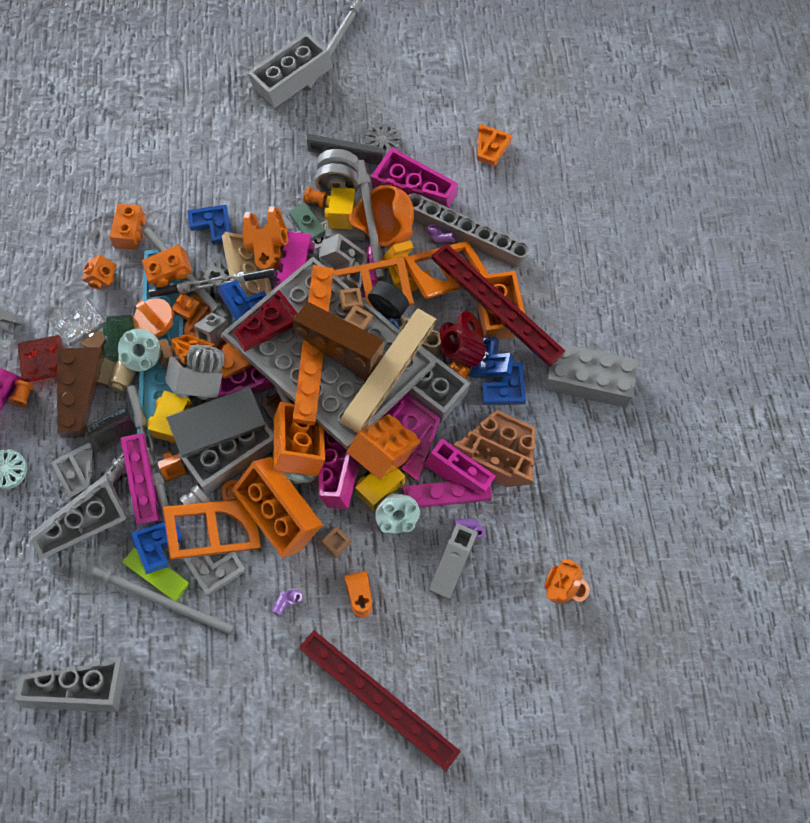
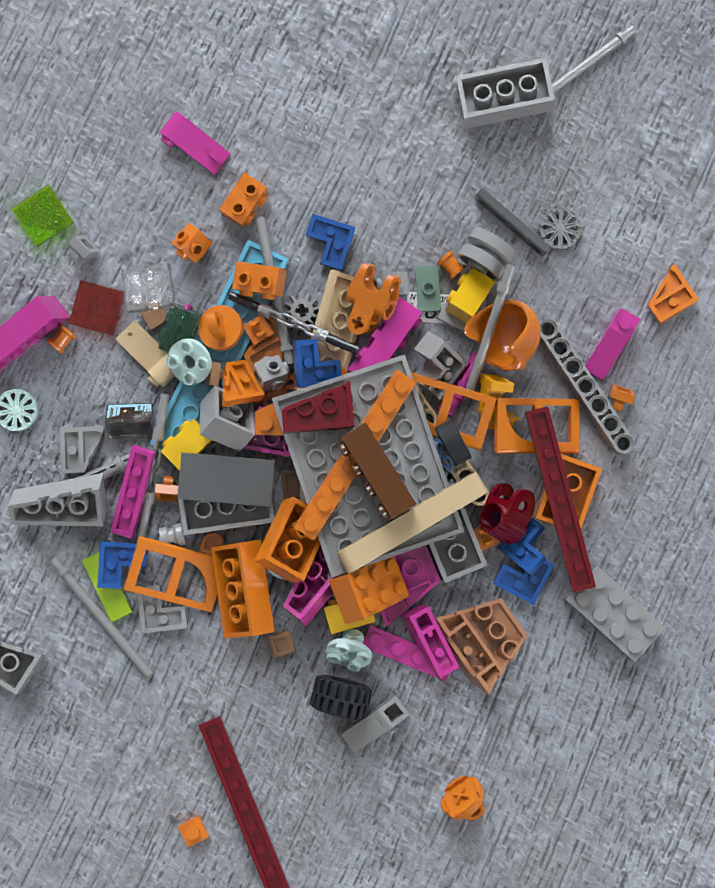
camera: 30 degrees right, 20 degrees up
reddish brown wedge [57,347,105,438] -> none
light grey gear [187,344,225,374] -> none
medium lavender arm [271,589,303,616] -> none
medium nougat tile [339,287,364,312] -> none
orange piece [344,571,372,618] -> none
medium nougat plate [345,305,373,330] -> none
dark pink wedge [371,148,458,208] -> none
medium lavender arm [427,224,455,244] -> none
medium lavender arm [453,519,485,539] -> none
none -> dark pink door [159,111,231,175]
none -> orange plate [178,815,209,847]
none -> black tyre [309,675,372,720]
none -> dark pink slope [585,308,641,381]
none -> orange tile [609,383,635,412]

